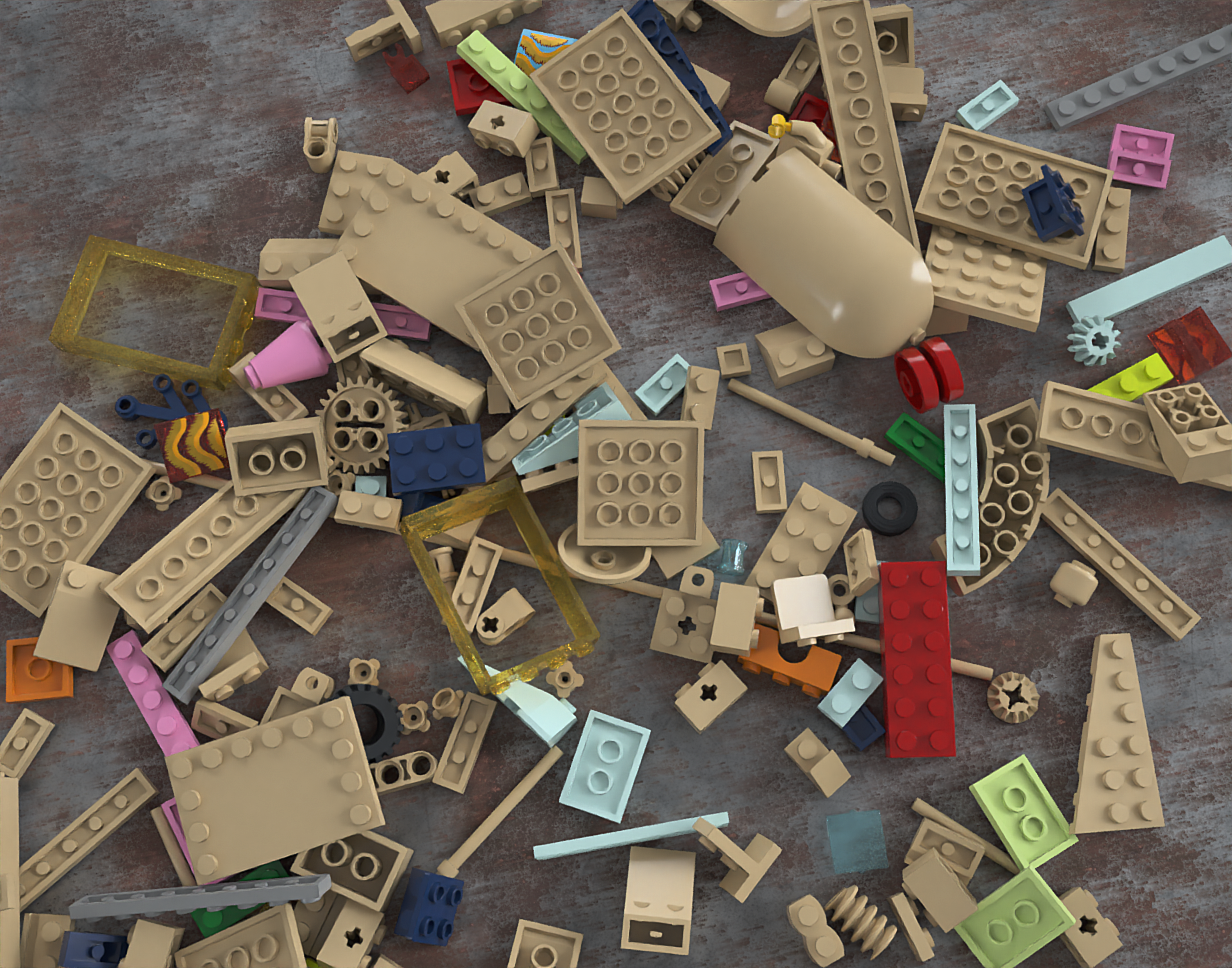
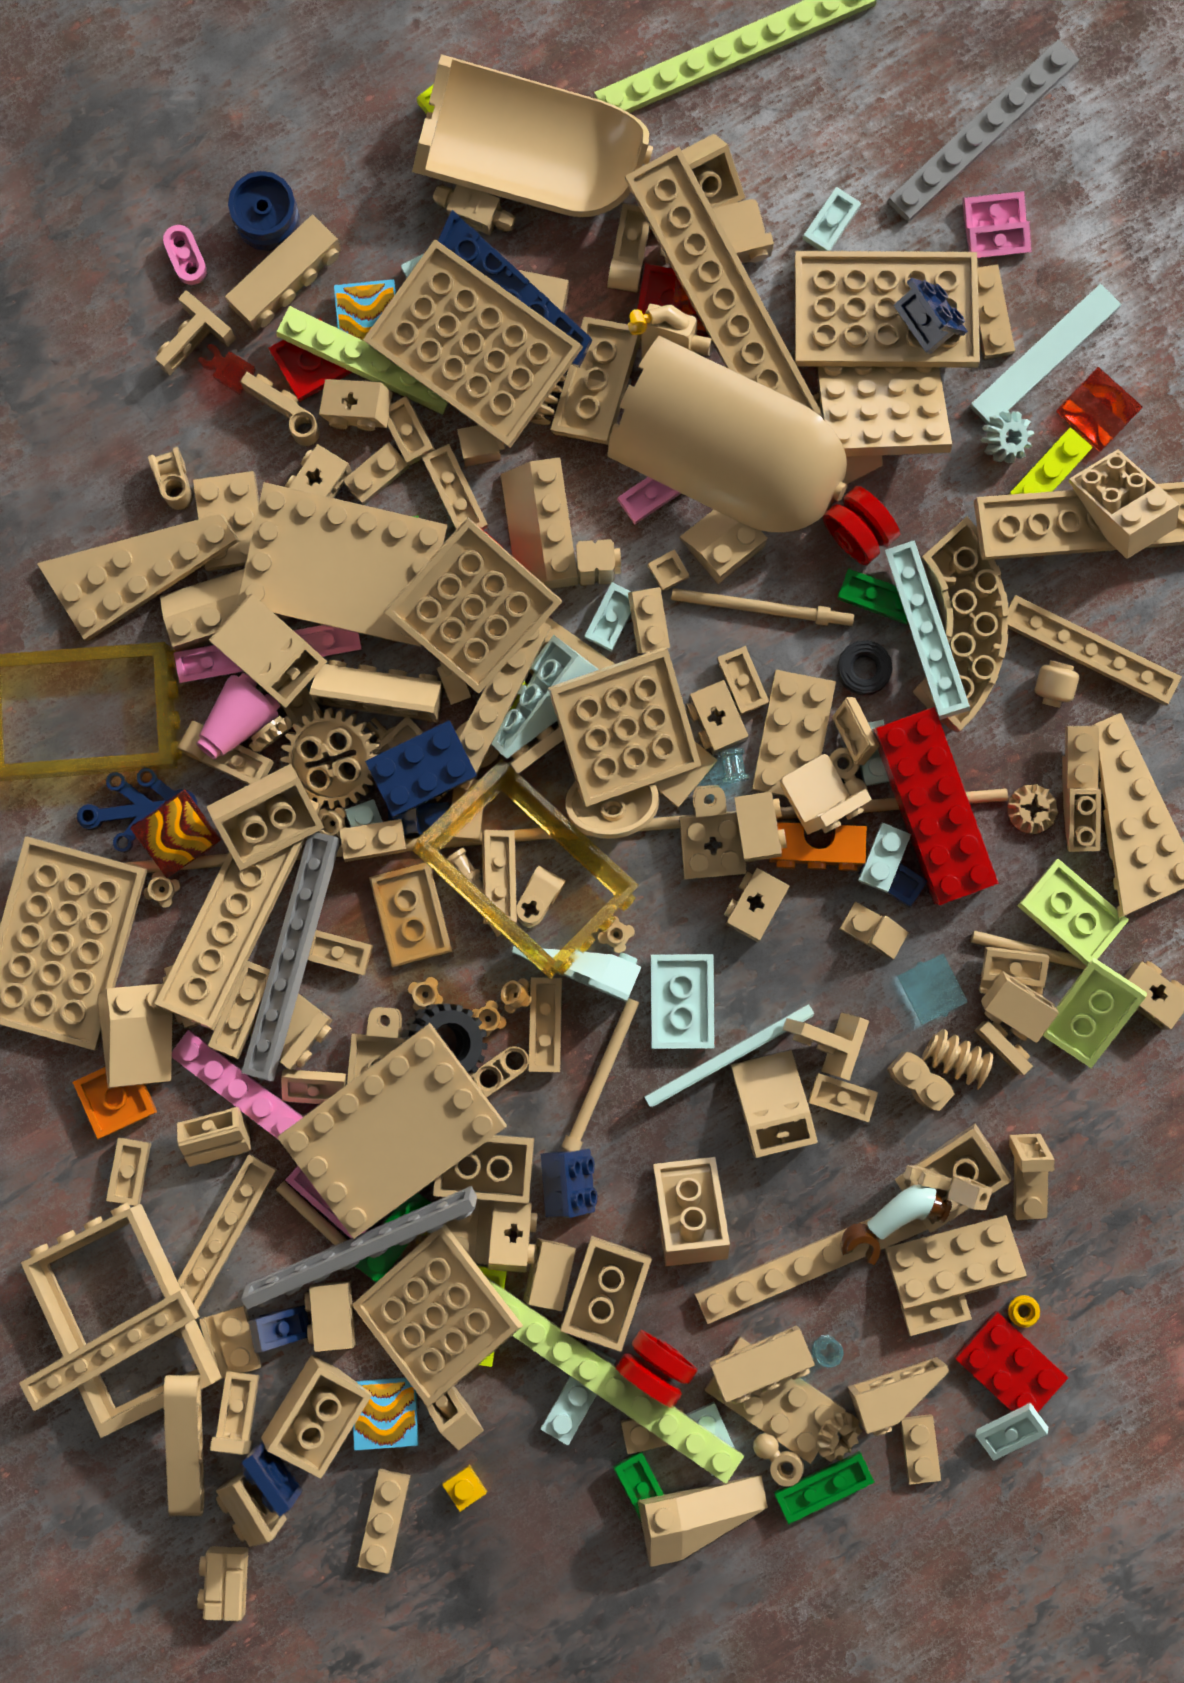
camera: 25 degrees left, 10 degrees up
none -> tan wing [37,514,239,641]
none -> tan brick [177,1107,251,1167]
none -> tan plate [240,372,320,446]
none -> tan gear [249,716,293,752]
none -> tan tile [369,862,453,968]
none -> tan slope [501,457,578,589]
none -> tan brick [576,539,621,586]
none -> tan brick [686,680,748,755]
none -> tan plate [808,1073,878,1122]
none -> tan slope [1062,726,1101,852]

